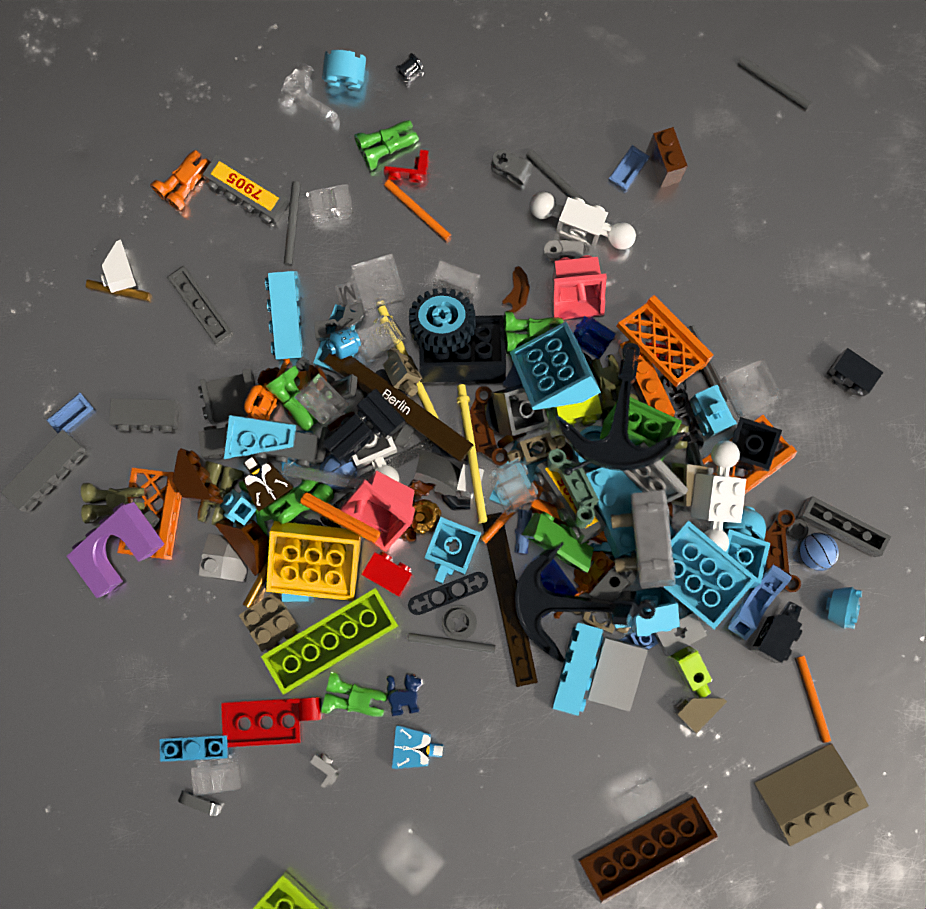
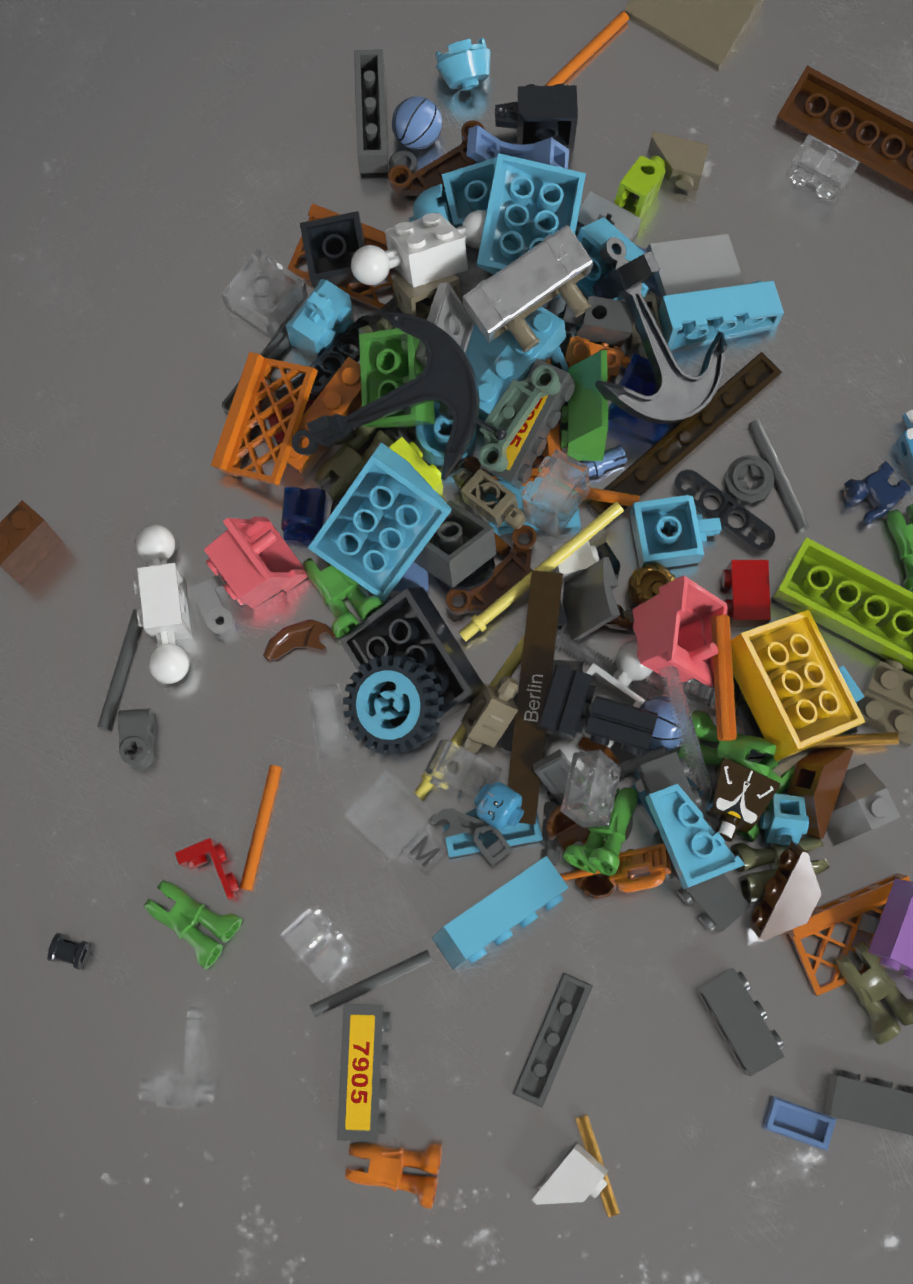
camera: 115 degrees left, 5 degrees down
dark grey panel [198,368,259,424] -> none
medium azure brick [322,50,366,90] -> none
medium blue tile [608,145,650,192] -> none
black brick [829,348,884,397] -> none

